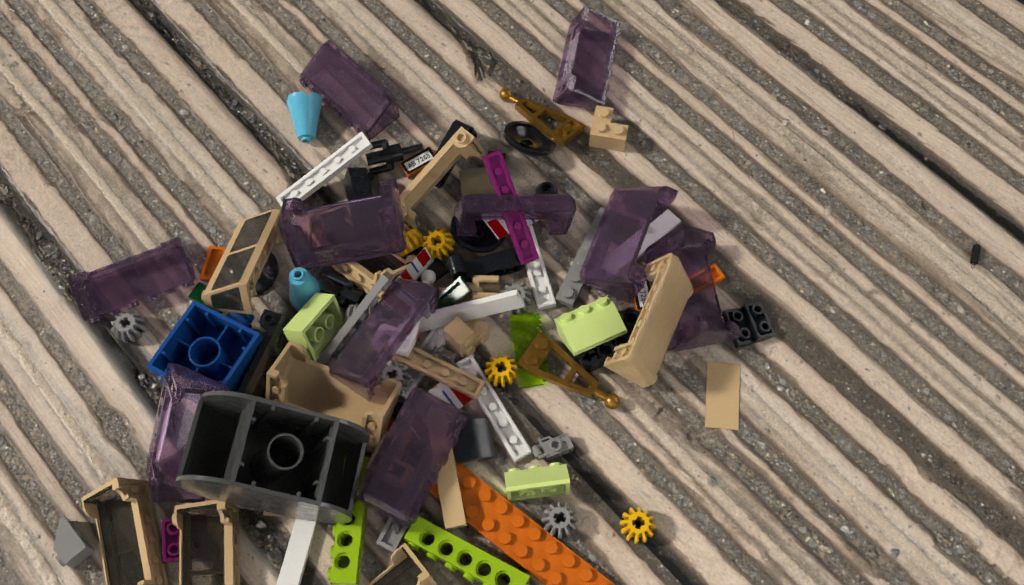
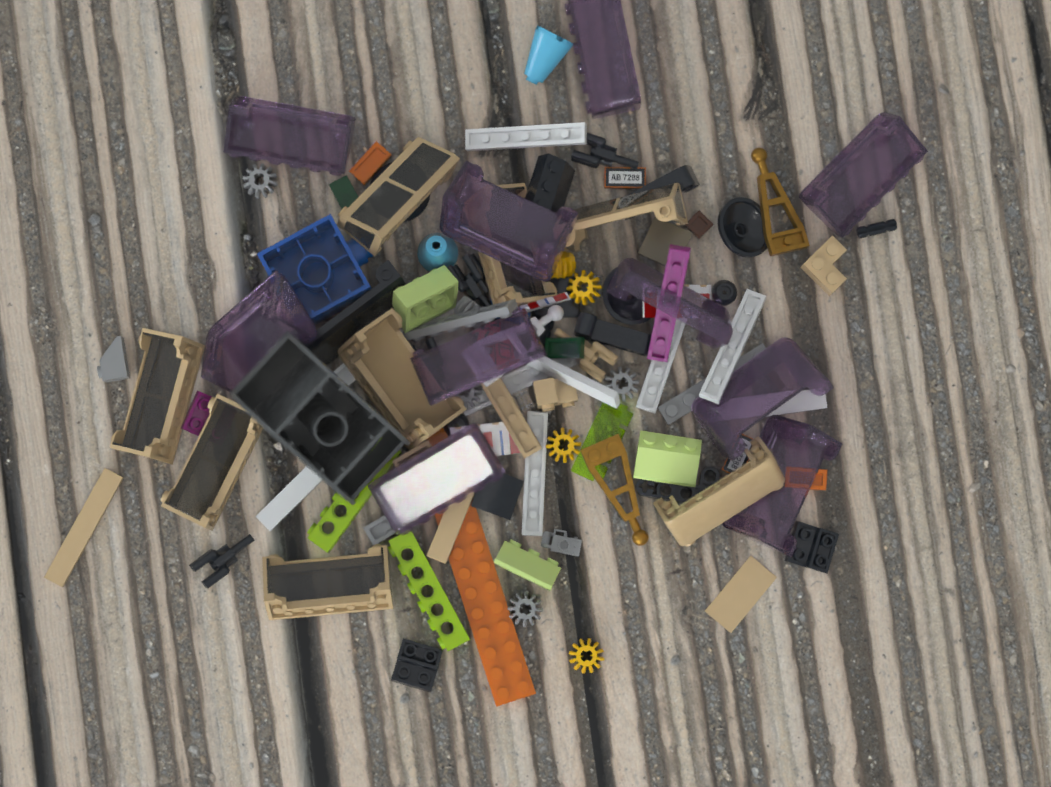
camera: 30 degrees right, 20 degrees up
none -> white plate [699,289,766,404]
none -> black axle [857,219,897,238]

